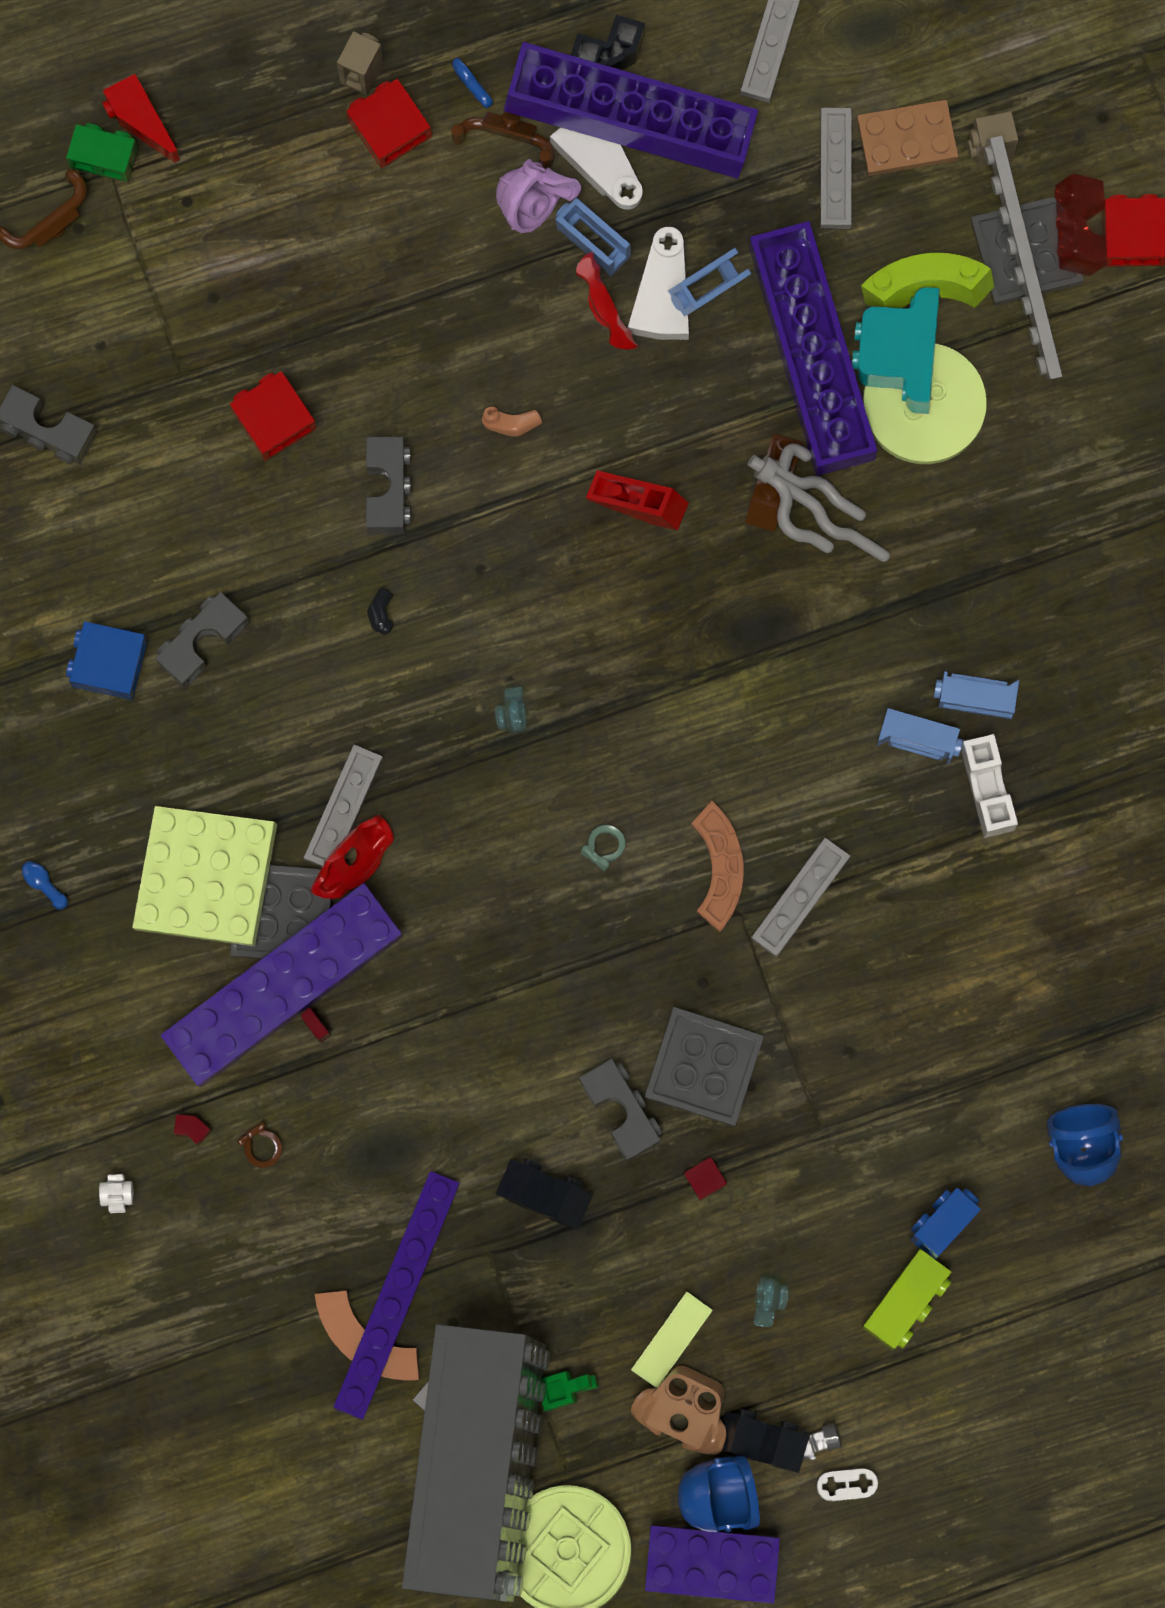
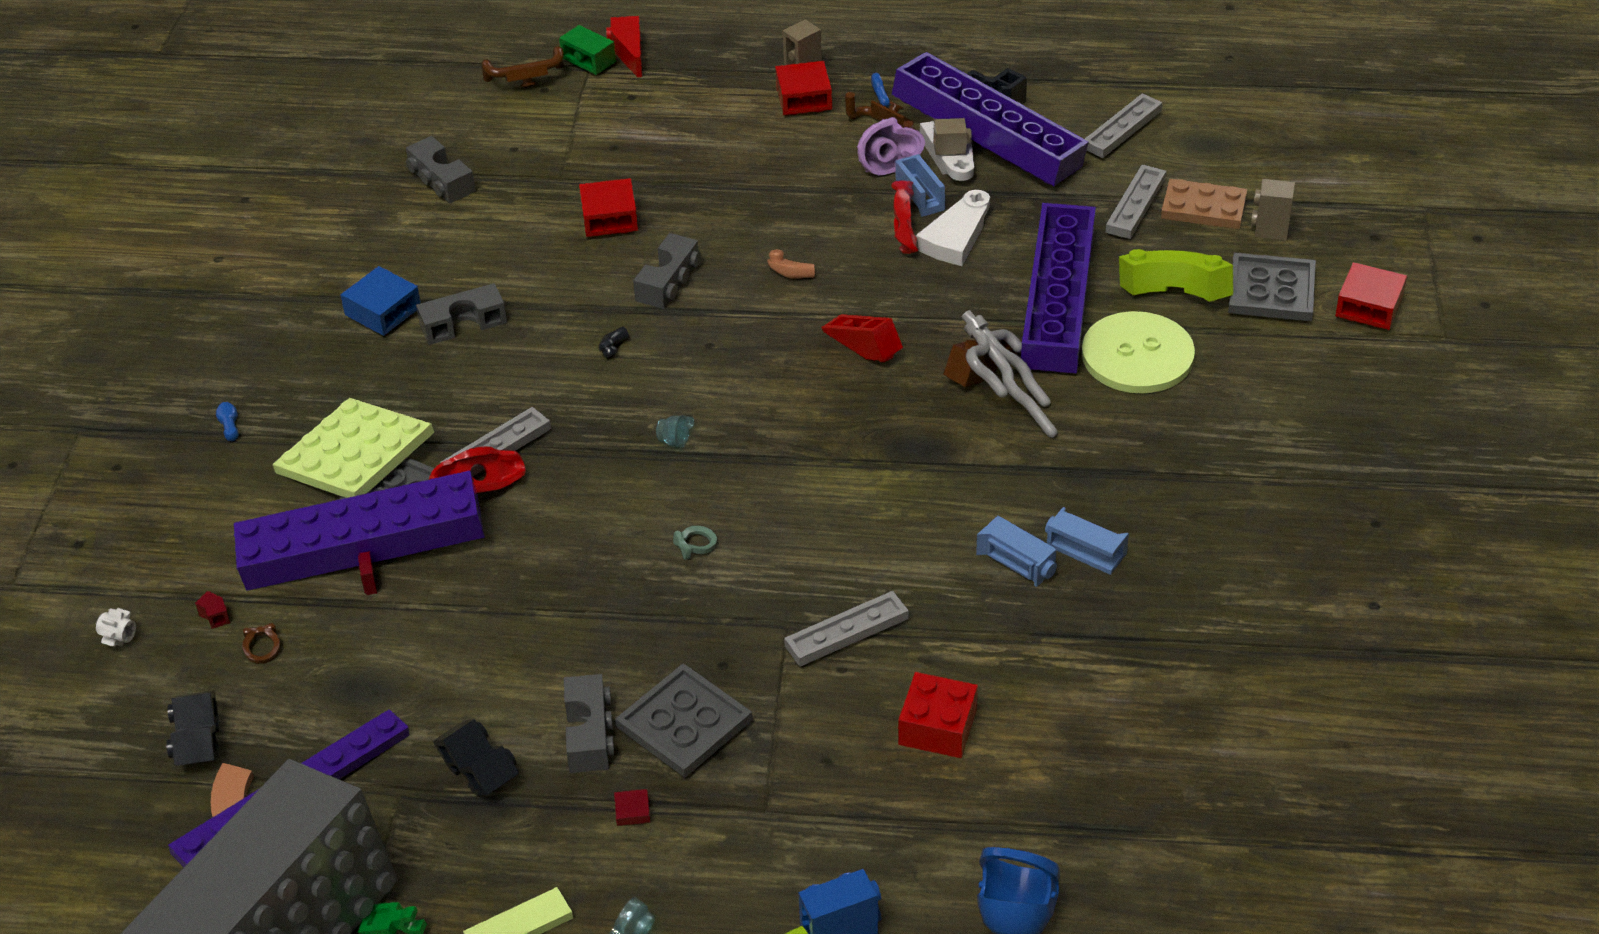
camera: 25 degrees right, 35 degrees down
medium blue window [668,248,751,316] -> none
nougat tile [691,801,744,933] -> none
teal brick [852,287,939,414] -> none
white arch [961,734,1018,838] -> none
light grey plate [983,135,1062,380] -> none
clear red arch [1055,173,1107,276] -> none
none -> black brick [166,690,219,766]
none -> red brick [898,672,978,759]
none -> dark tan brick [933,118,971,155]

